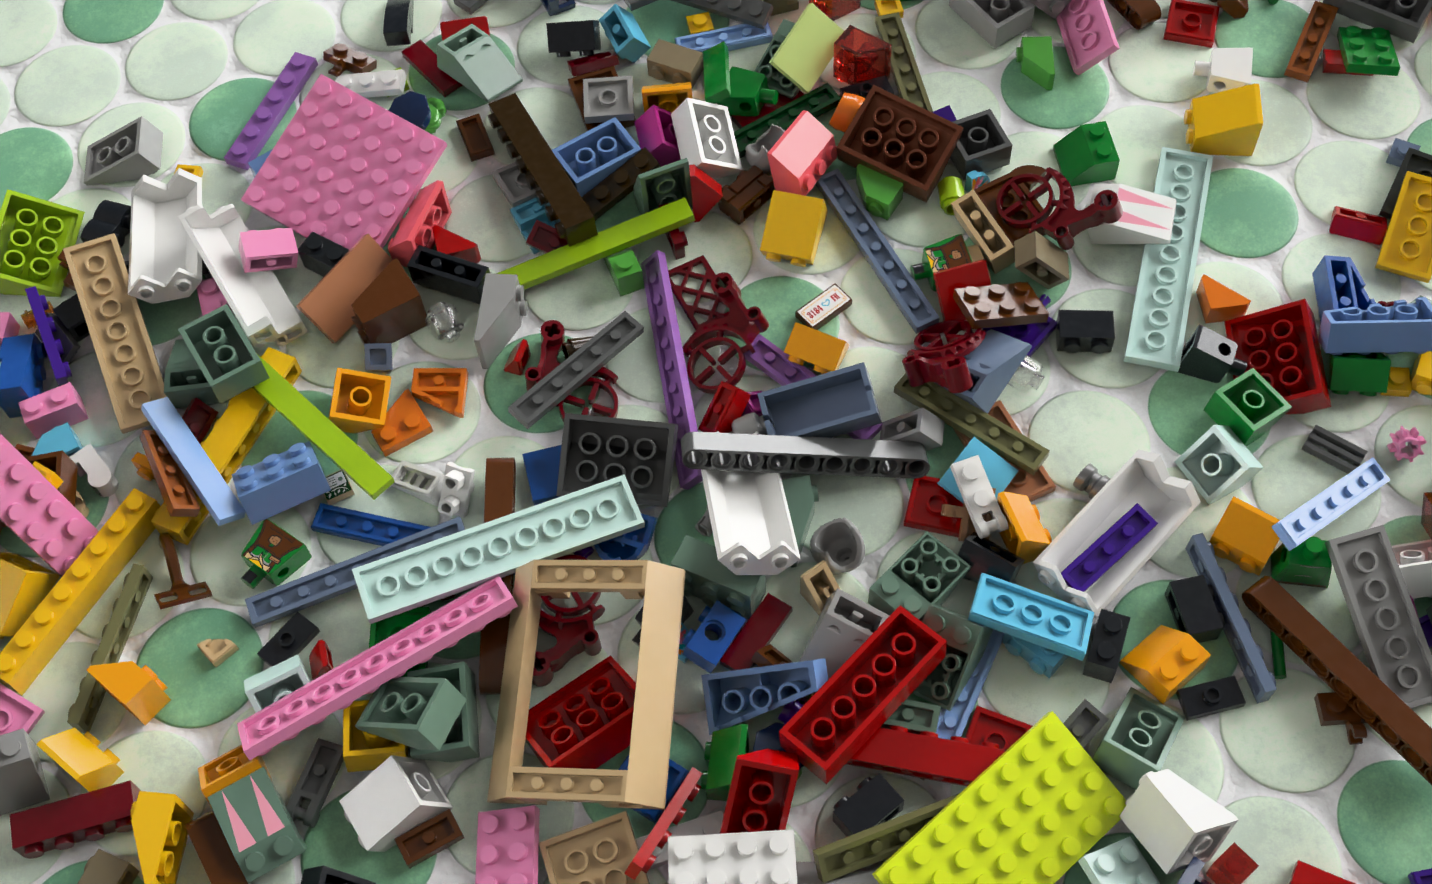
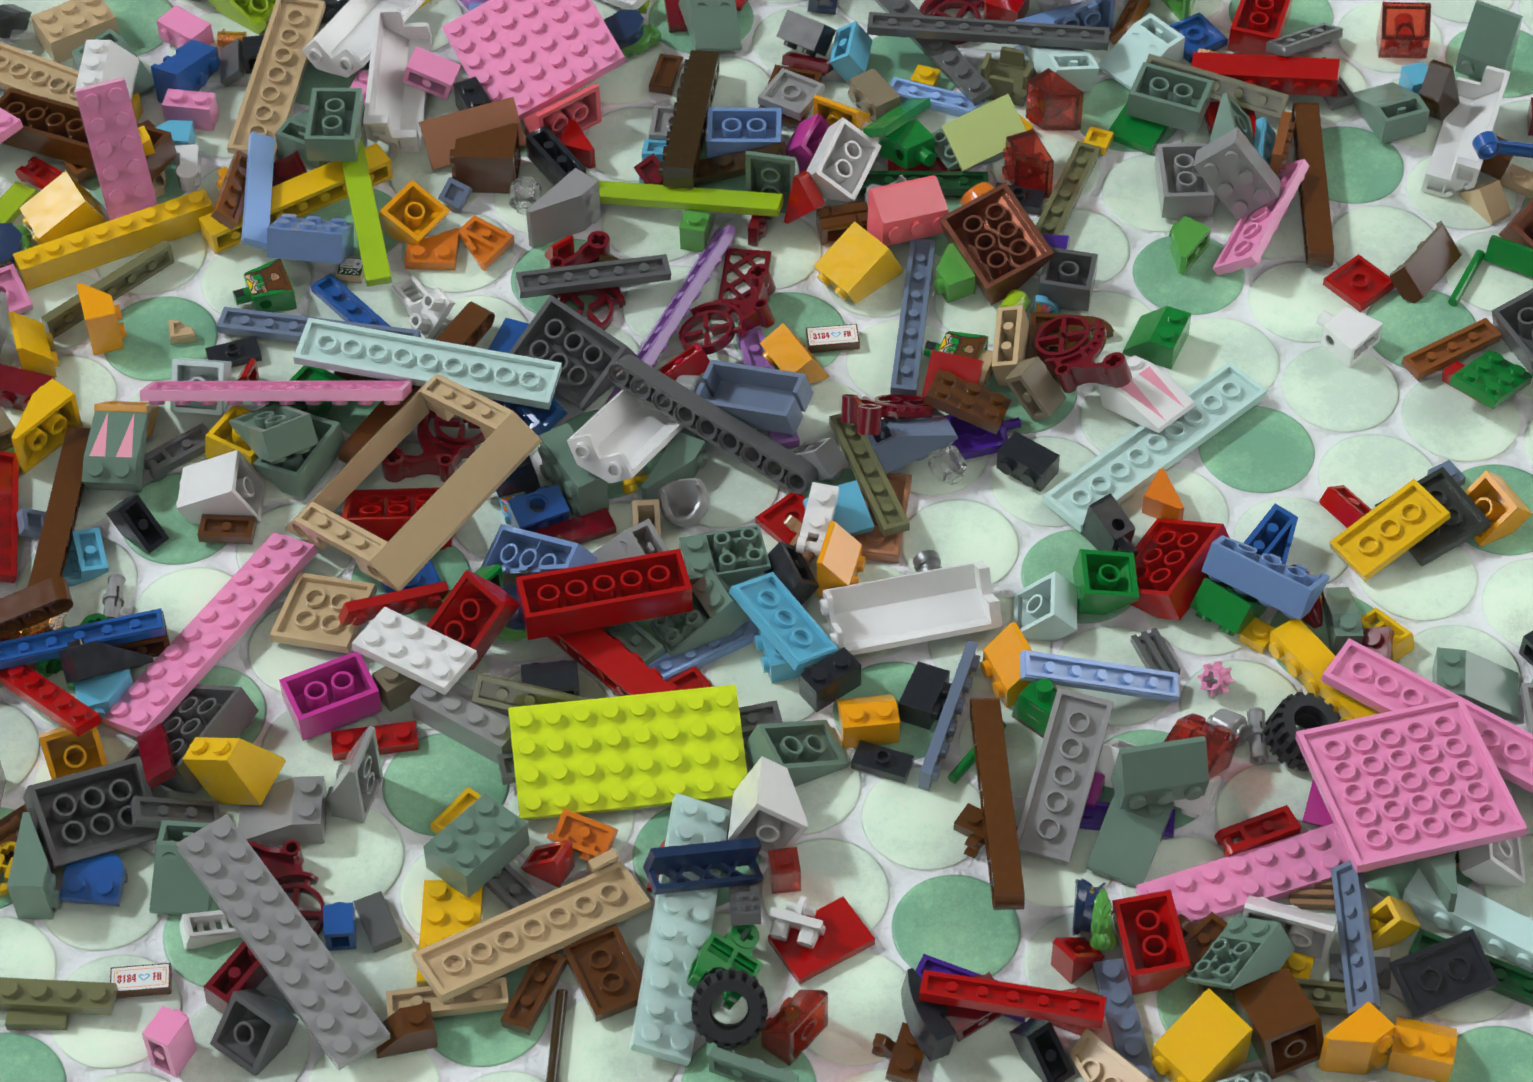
camera: 30 degrees right, 10 degrees down
dark purple plate [25,286,72,387] -> none
reddish brown piece [154,533,212,609] -> none
dark purple plate [1061,503,1158,592] -> none
yellow slope [1184,84,1263,156] -> none

